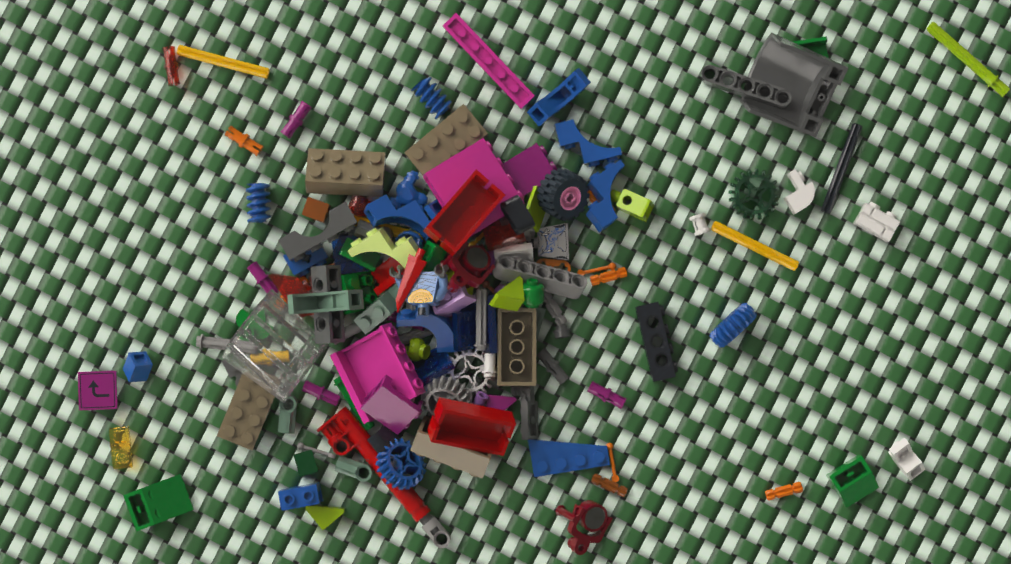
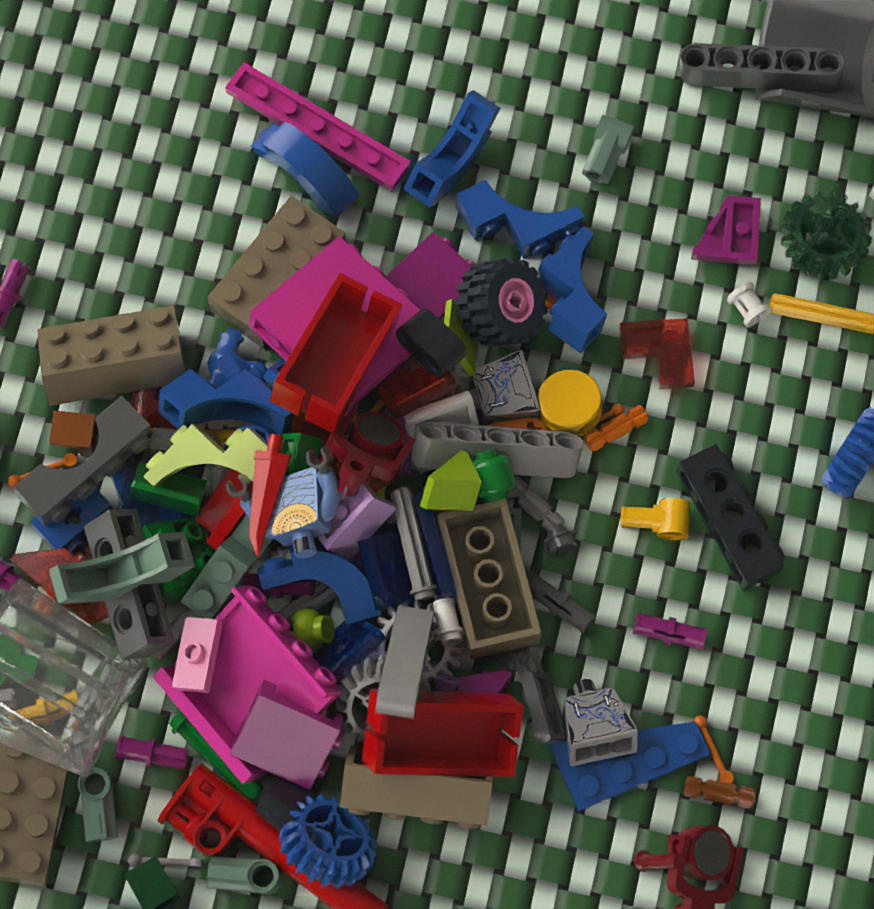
camera: 15 degrees left, 15 degrees down
blue piece [411,77,452,120] -> none
lime torso [610,189,654,222] -> none
none -> orange hinge [8,453,78,488]
none -> bright pink plate [172,617,223,693]
none -> blue arch [251,122,360,218]
none -> light grey beam [375,605,434,719]
none -> yellow head [537,370,602,437]
none -> light grey torso [564,679,638,766]
none -> sand green piece [582,114,634,185]
none -> clear red plate [619,318,695,389]
none -> yellow pin [621,498,690,540]
none -> magenta wing [691,195,761,266]

